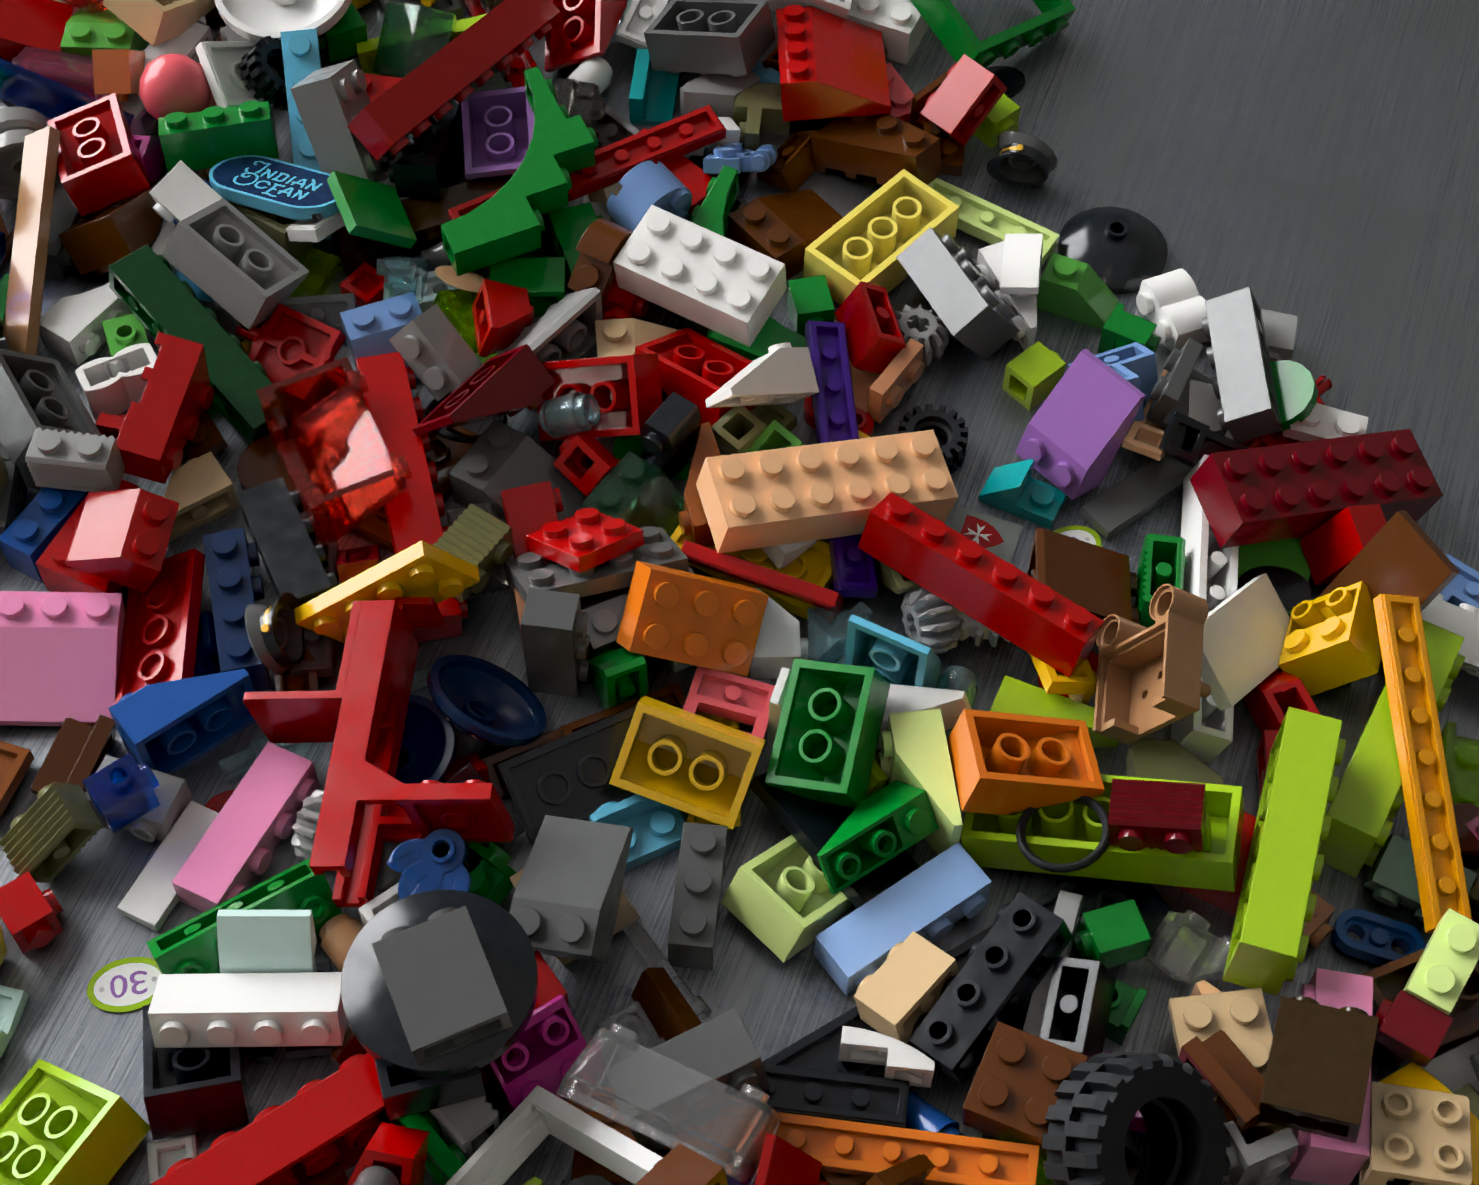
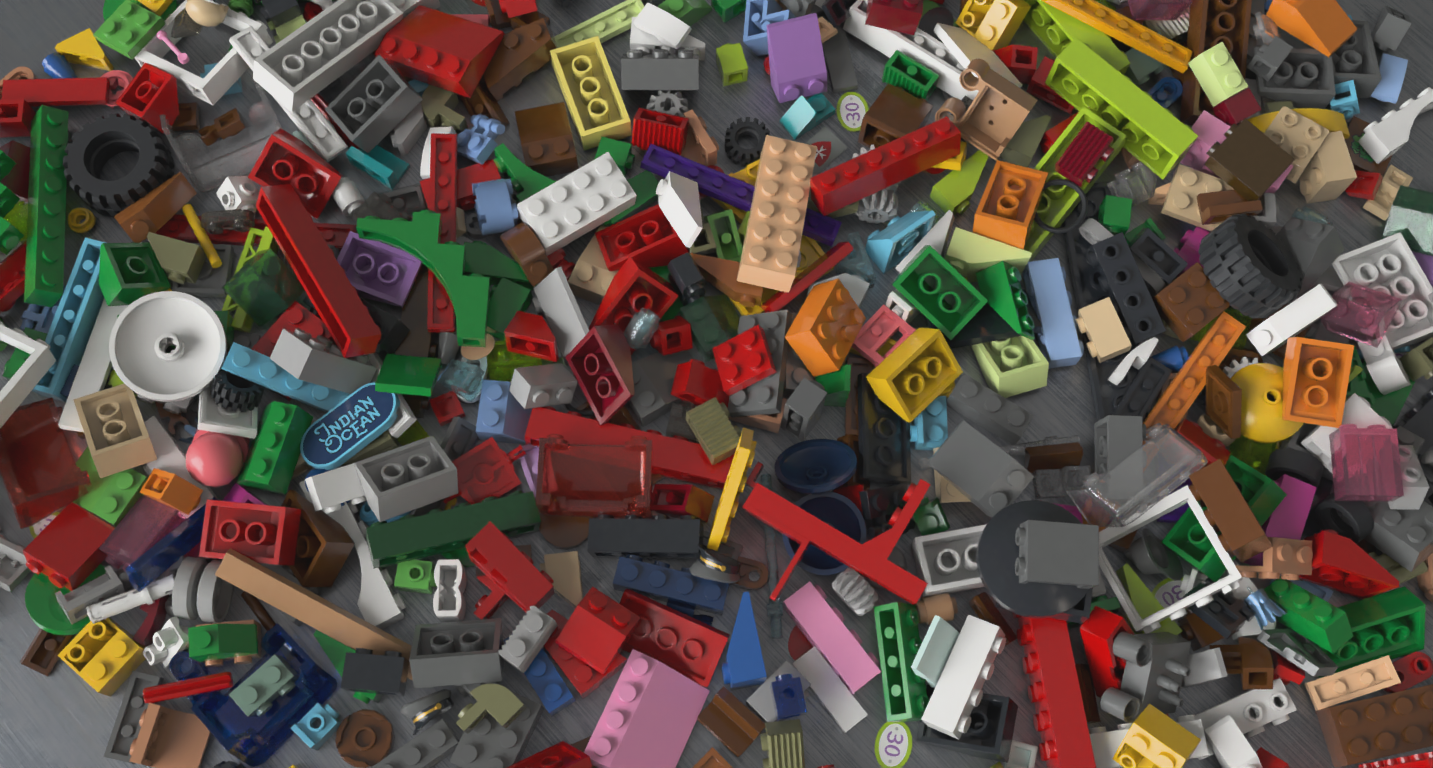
camera: 65 degrees left, 15 degrees up
blue plate [387,828,471,900] -> none

